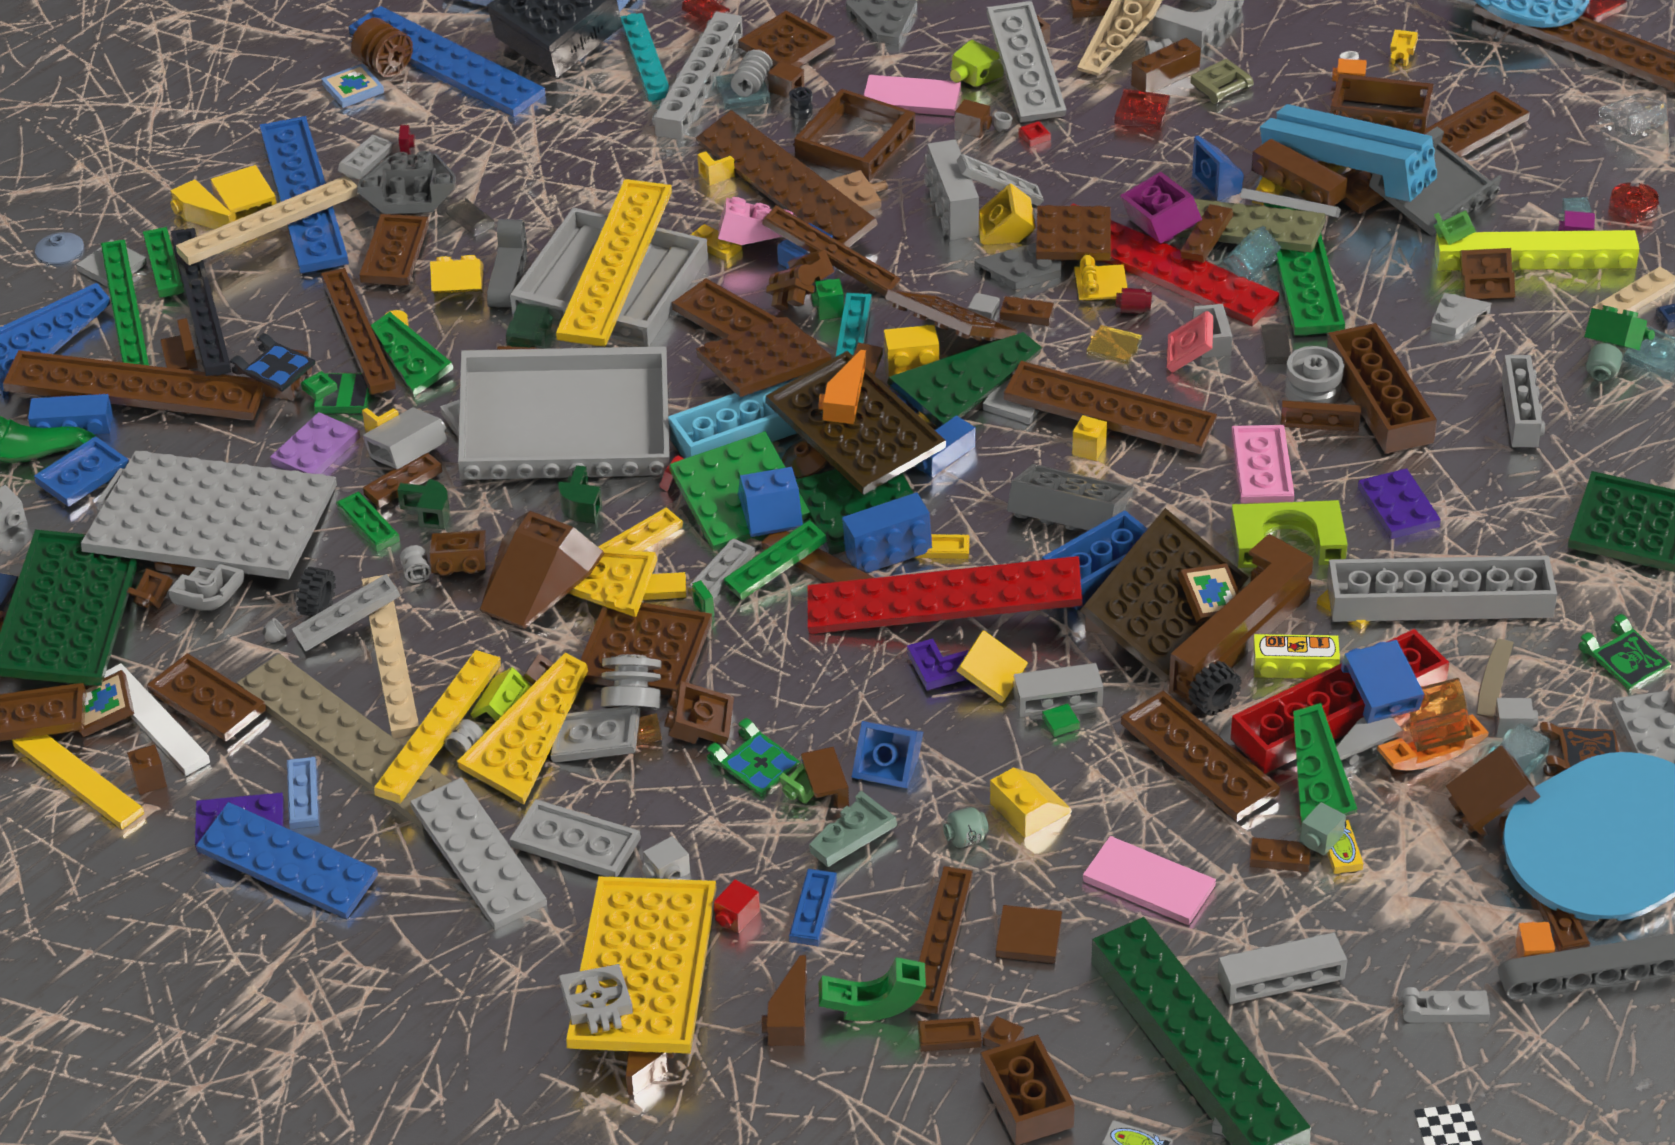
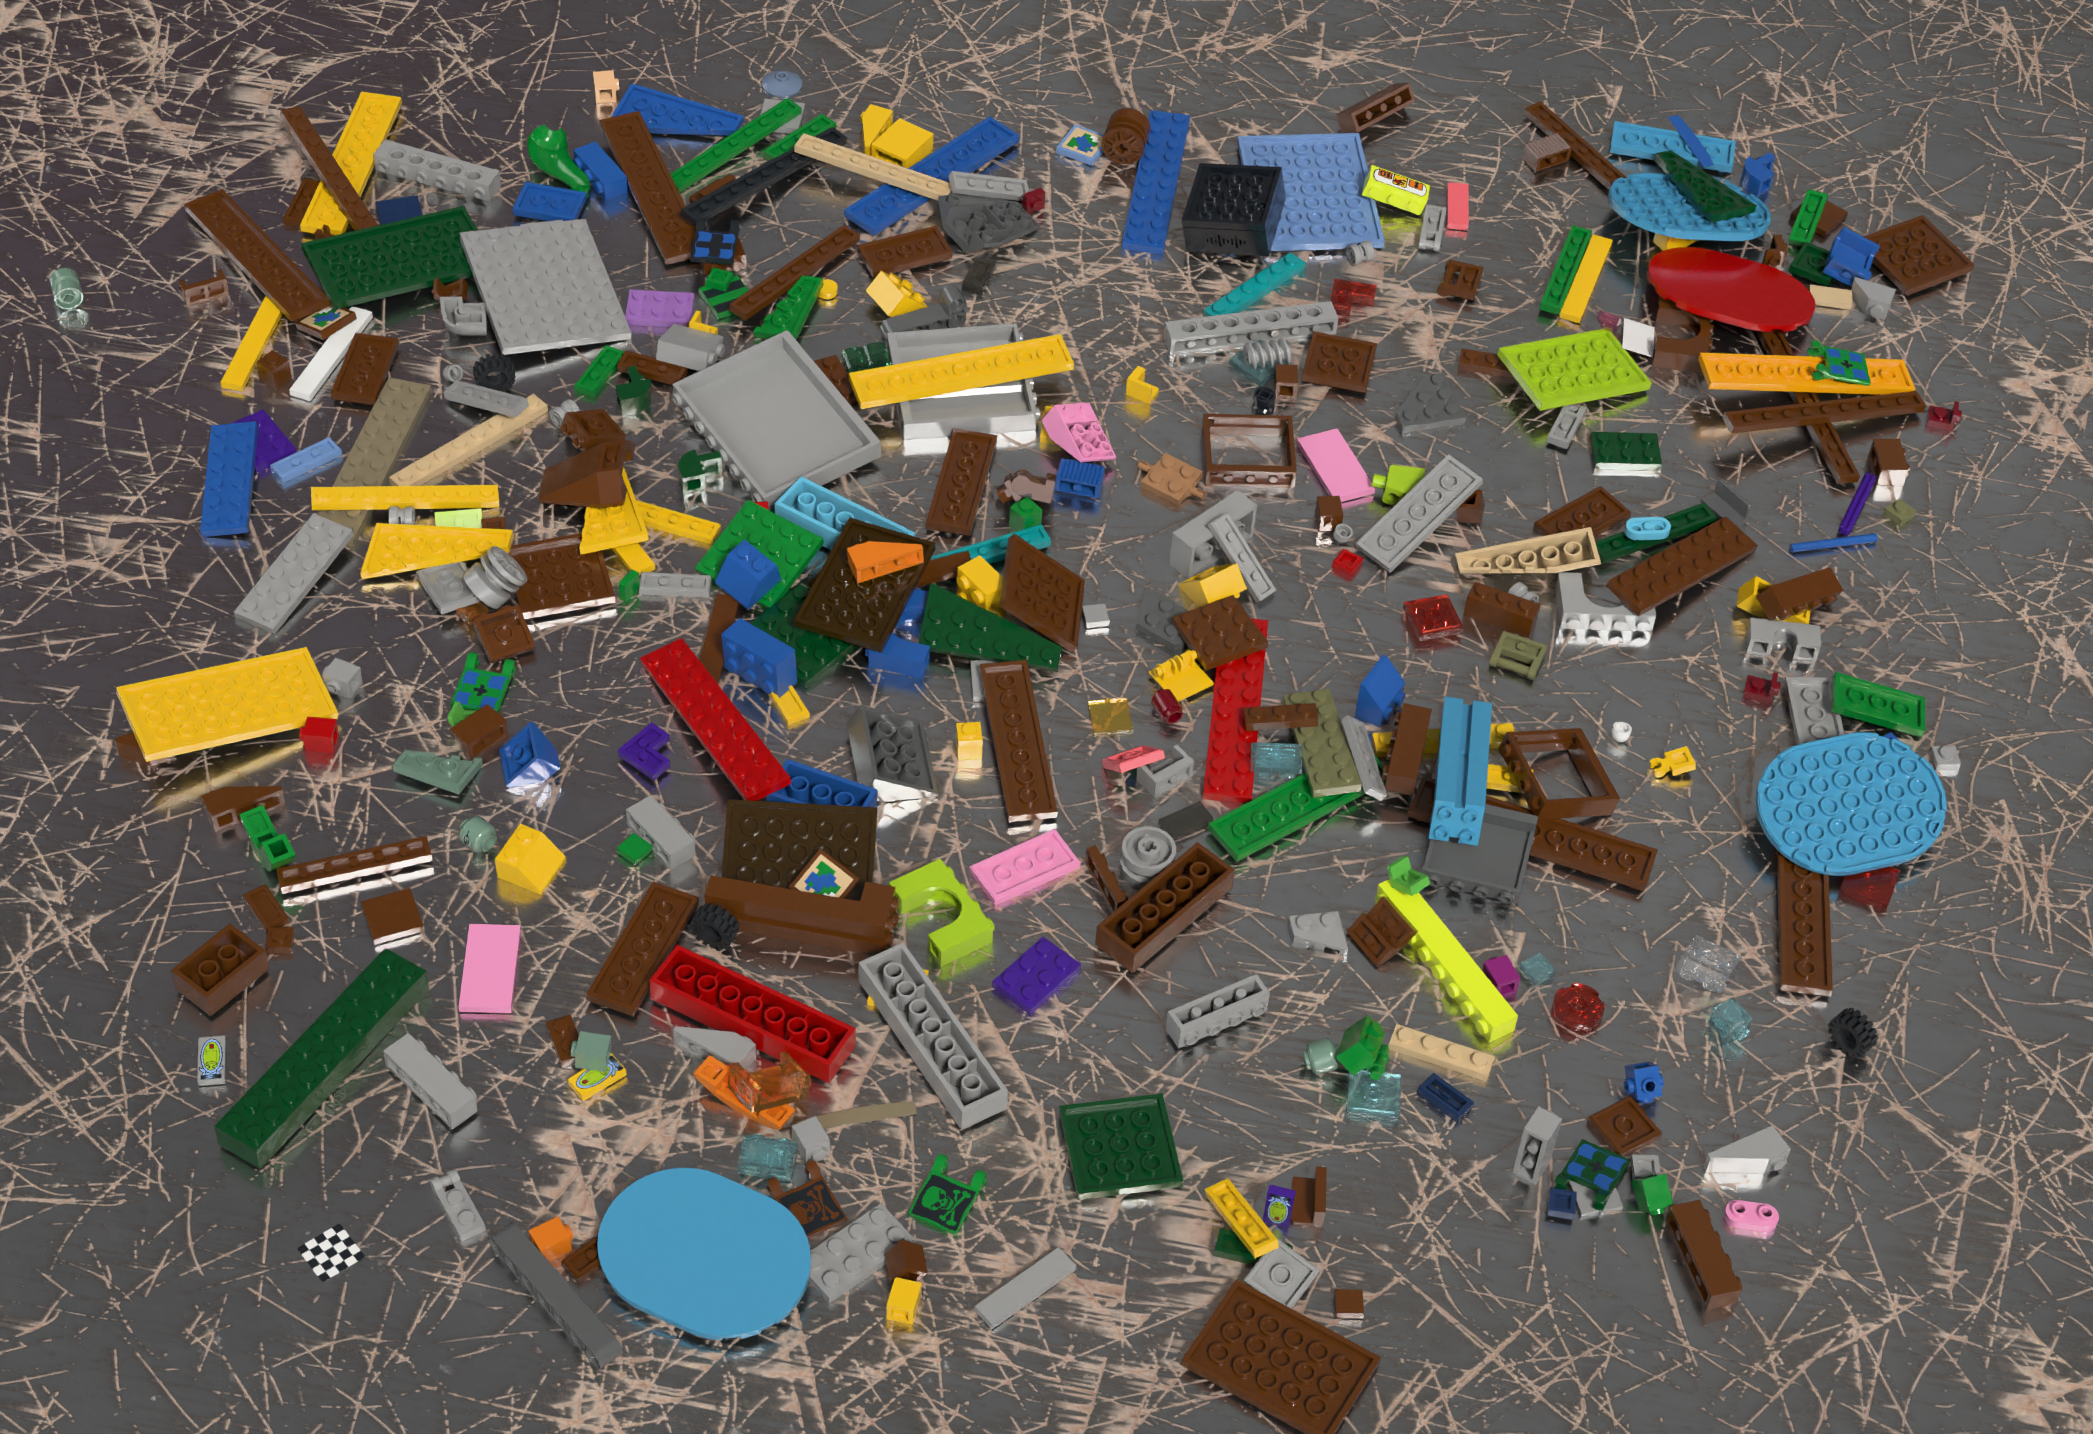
camera: 55 degrees right, 5 degrees up
light grey plate [510,799,641,877] -> none
light grey piece [559,964,633,1034] -> none
reddish brown plate [696,110,878,247] -> none
reddish brown plate [696,317,832,397] -> none
green plate [724,520,827,600] -> none
reddish brown tile [762,205,901,297] -> none
blue tile [789,869,837,946] -> none
yellow tile [956,630,1028,704] -> none
reddish brown plate [1000,296,1054,326] -> none
magenta brick [1119,172,1202,244] -> none
brick [1253,634,1340,679] -> none
green wing [1293,703,1358,827] -> none
orange brick [1332,58,1367,88] -> none
blue panel [1341,640,1424,724] -> none
reddish brown panel [1446,744,1541,837] -> none

